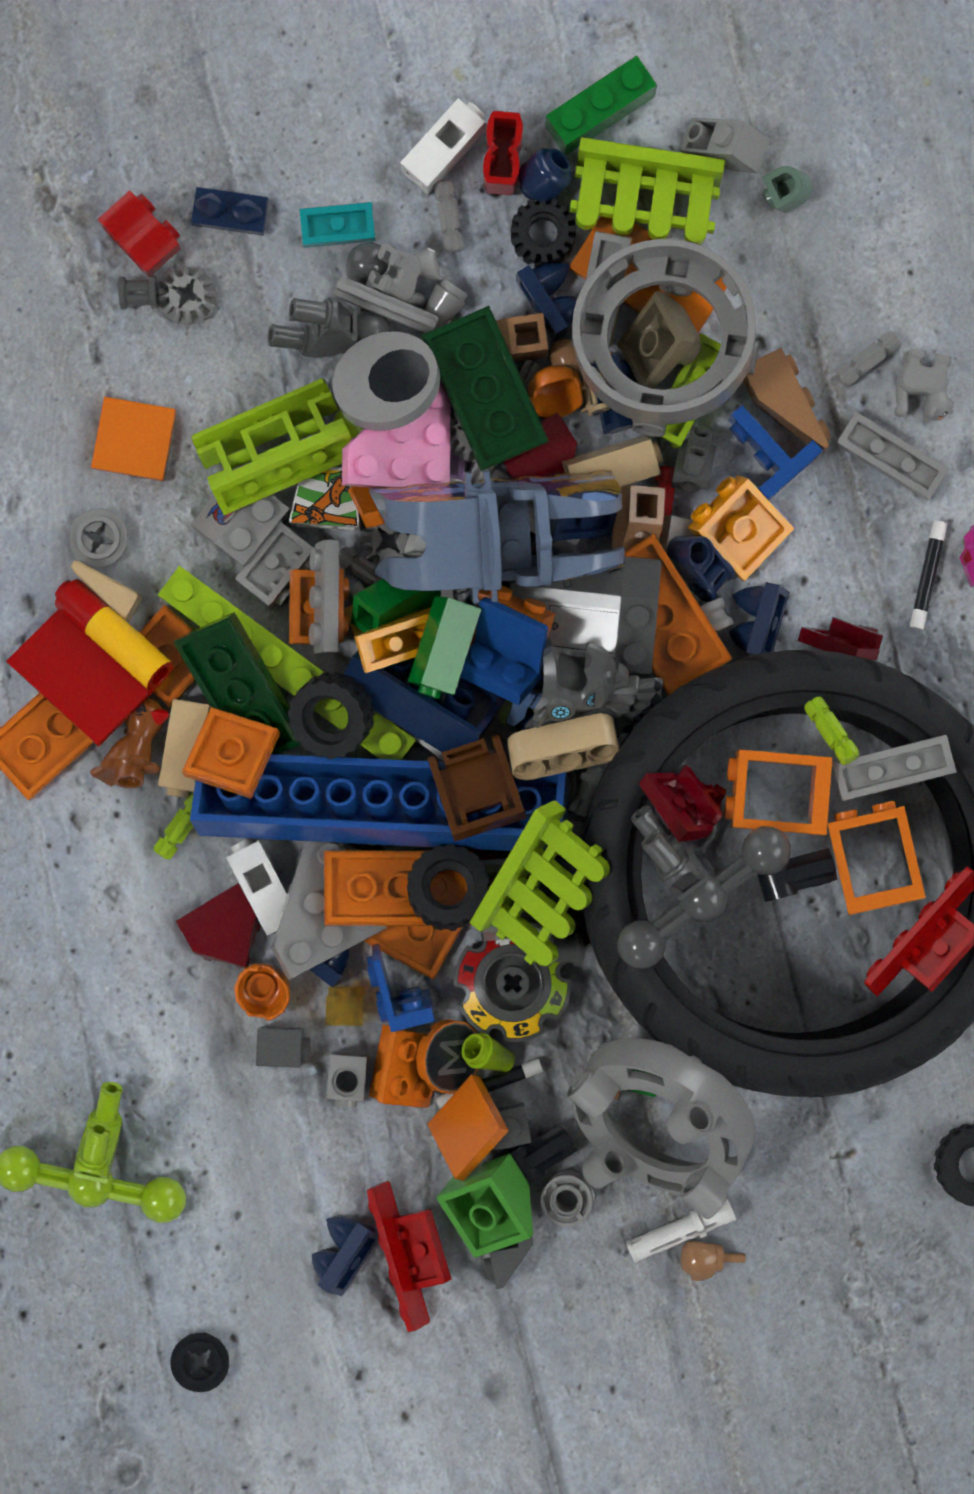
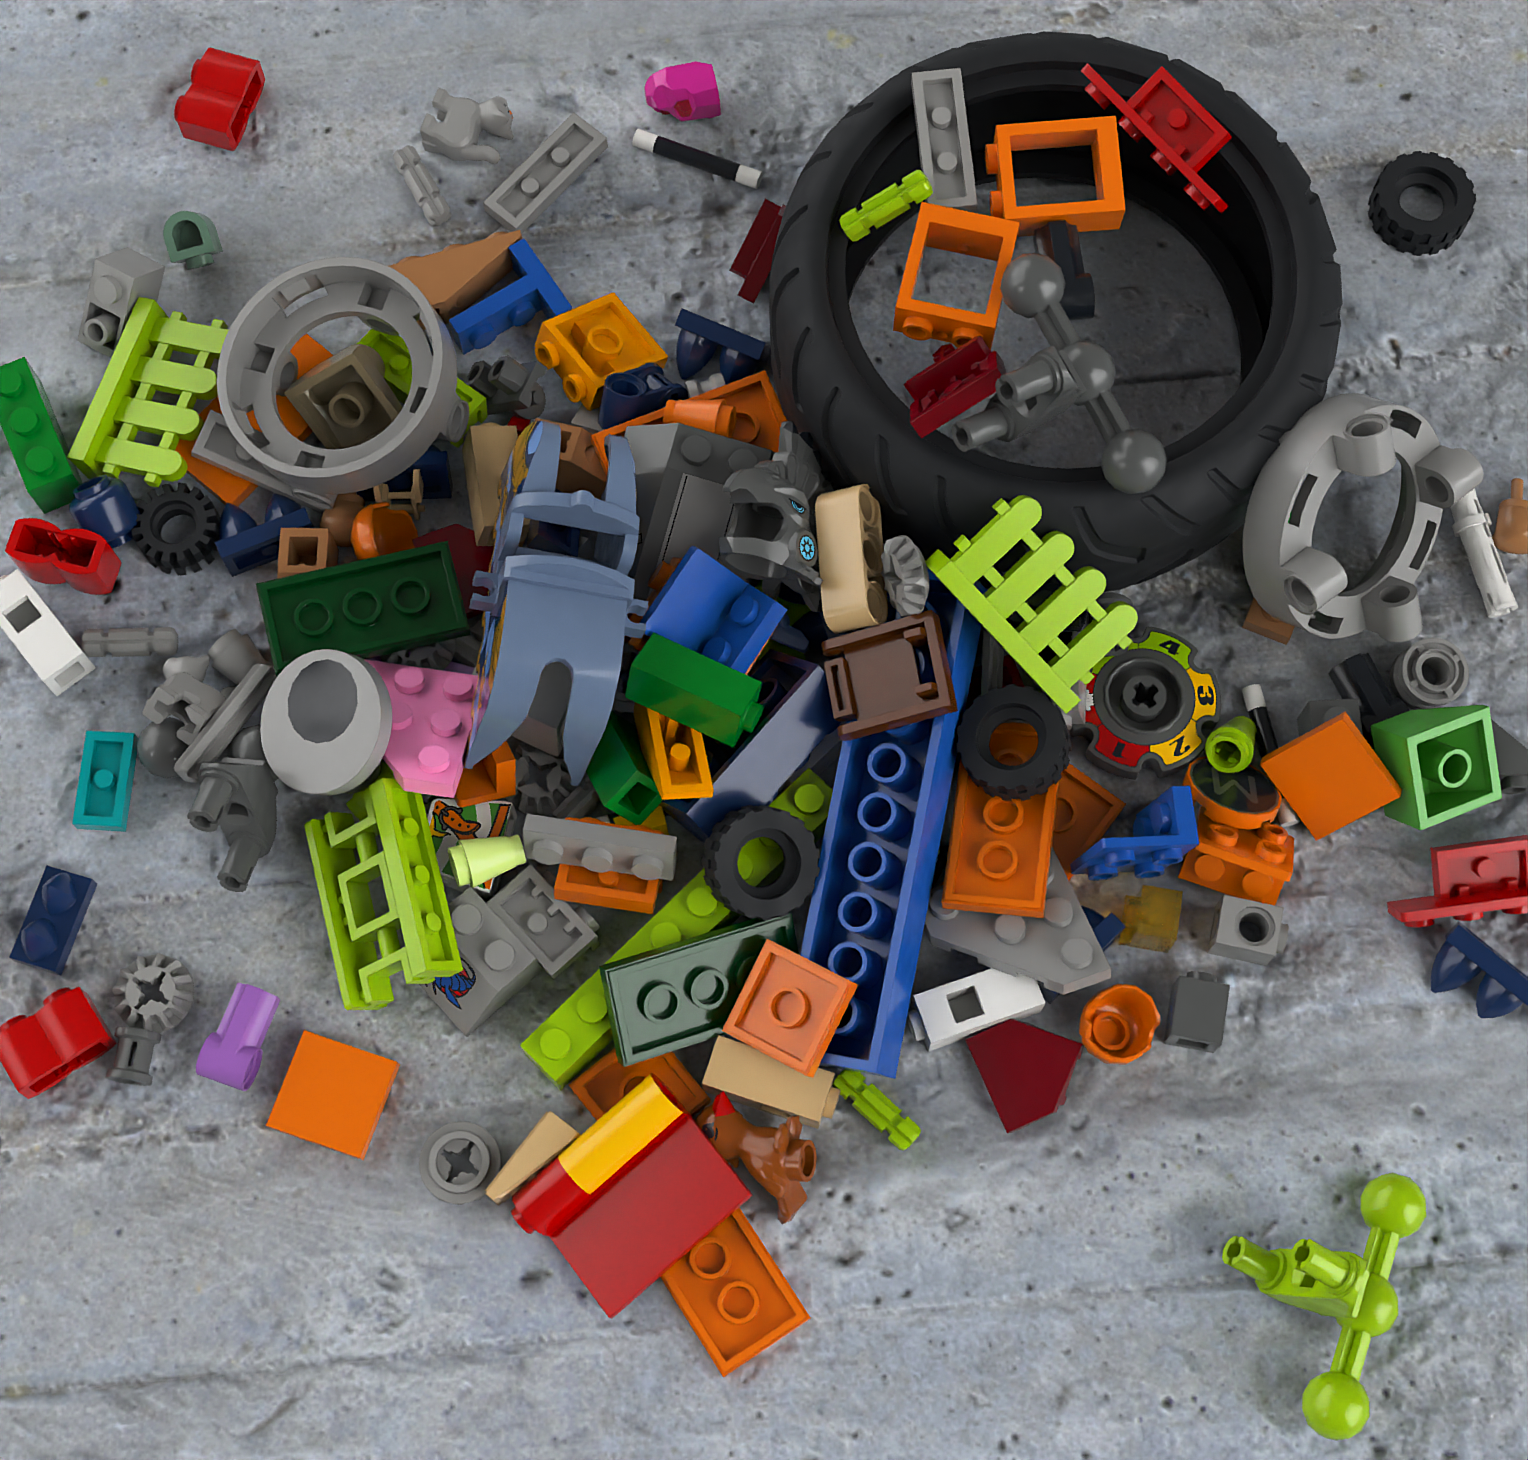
camera: 85 degrees left, 15 degrees down
none -> red brick [174,47,265,151]
none -> medium lavender piece [196,983,280,1091]
none -> yellowish green cone [448,834,526,888]
none -> orange cone [663,399,737,438]
none -> light grey gear [881,535,929,617]

